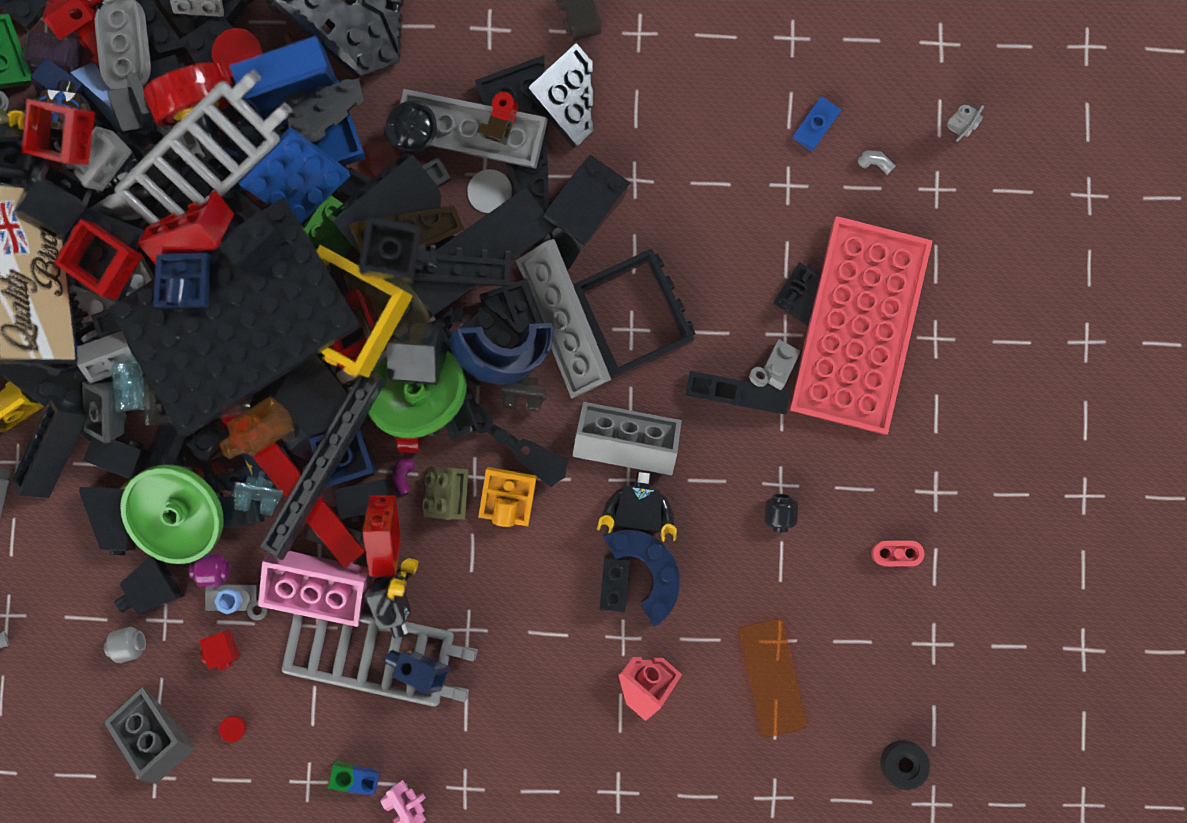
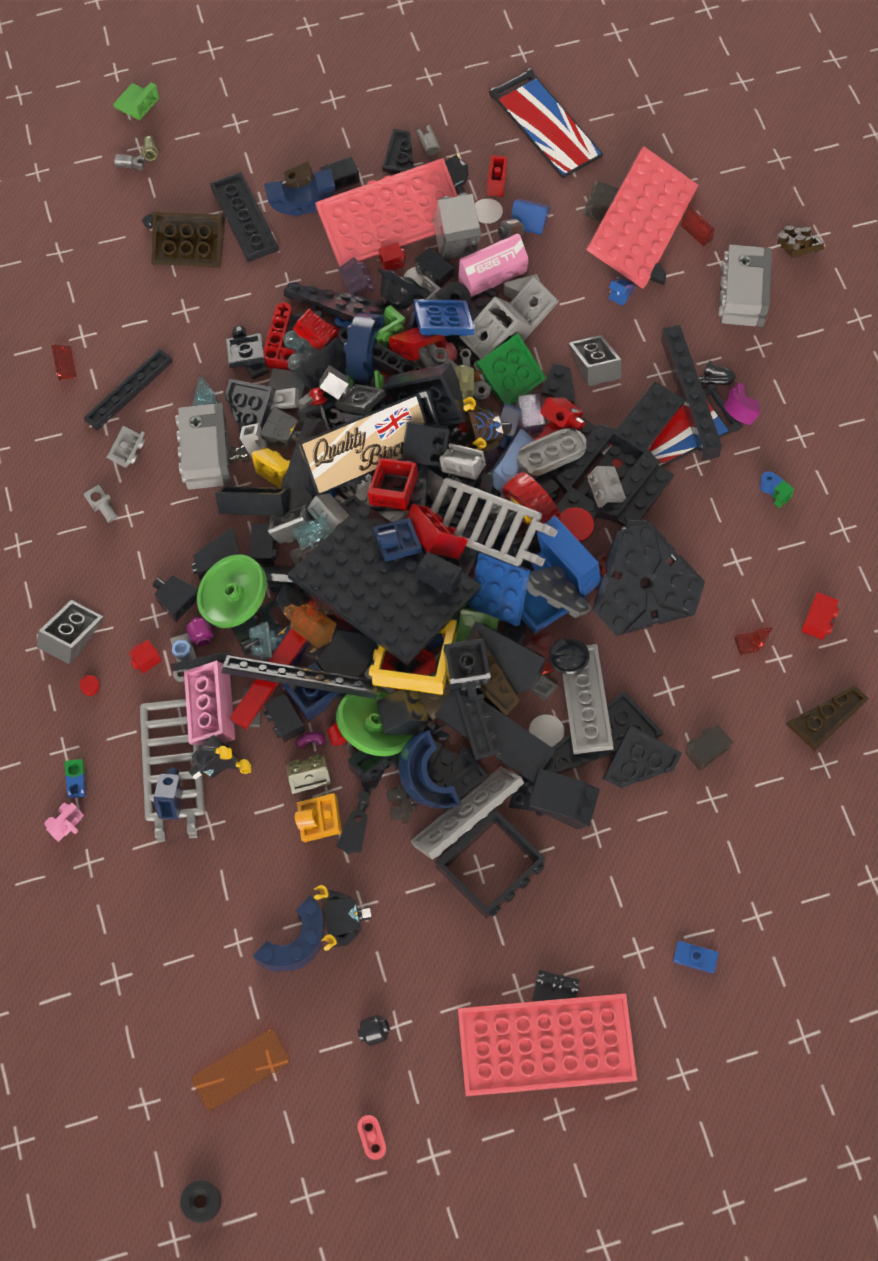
camera: 70 degrees right, 20 degrees down
red window [22,99,95,165] -> none
light grey head [104,627,146,663] -> none
black panel [107,72,154,134] -> none
red window [363,495,402,577] -> none
leg [478,92,518,145] -> none
light grey slope [573,402,682,476] -> none
black hinge [599,557,630,612] -> none
coral slope [619,657,682,721] -> none
black slope [685,371,791,415] -> none
light grey hinge [749,339,801,390] -> none
light grey arm [858,150,896,175] -> none
light grey hinge [947,105,984,142] -> none
none -> black tile [170,651,231,671]

